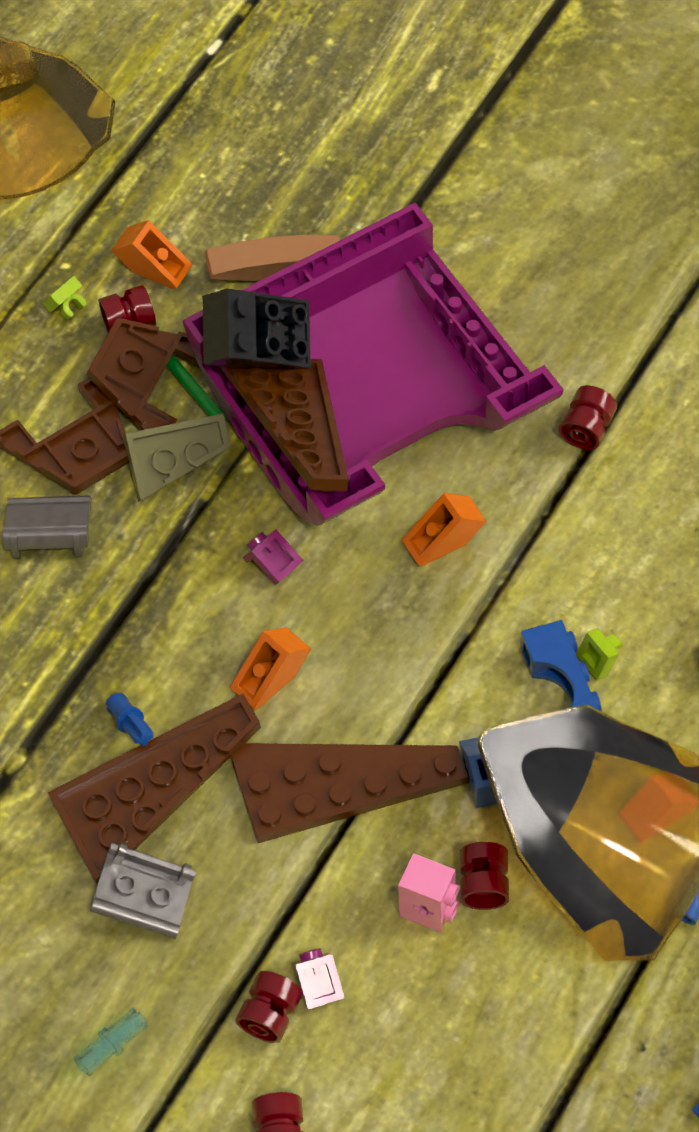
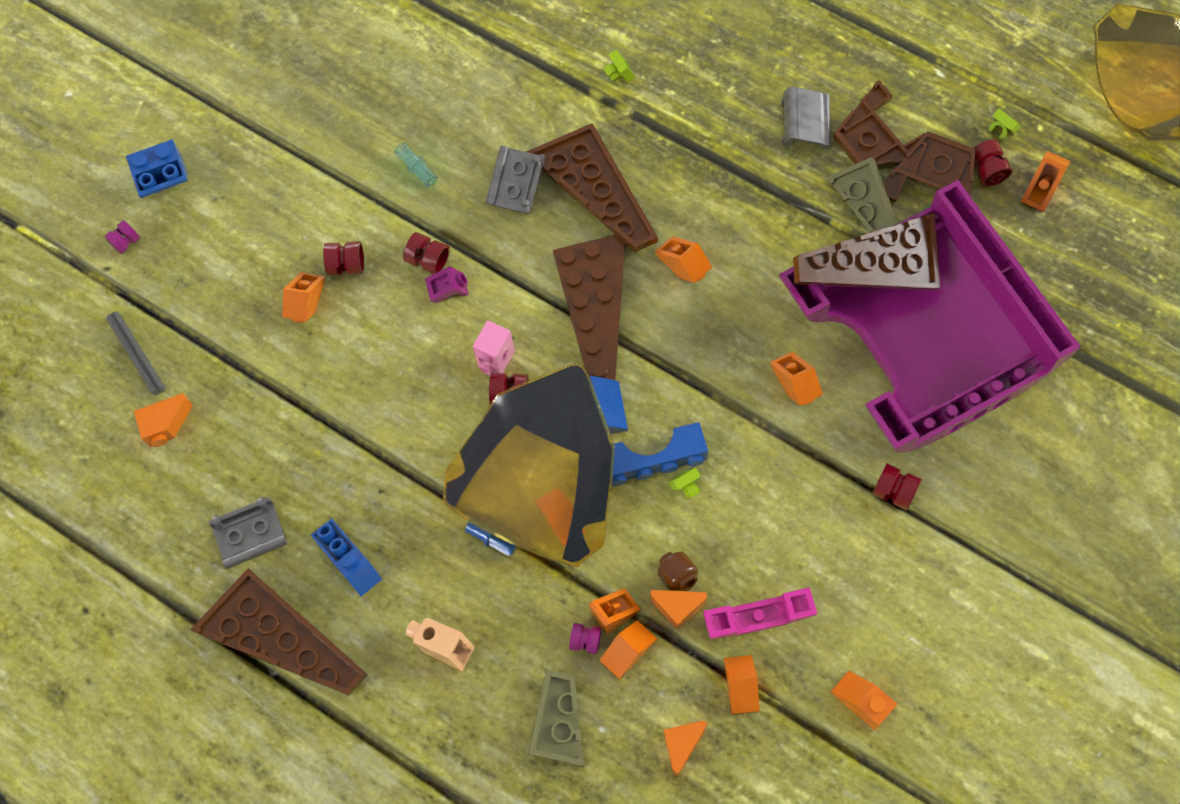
camera: 95 degrees right, 10 degrees up
blue axle [106,693,154,747] -> none
black slope [202,288,311,369] -> none
medium nougat slope [205,235,340,281] -> none
magenta bracket [243,529,304,585] -> none

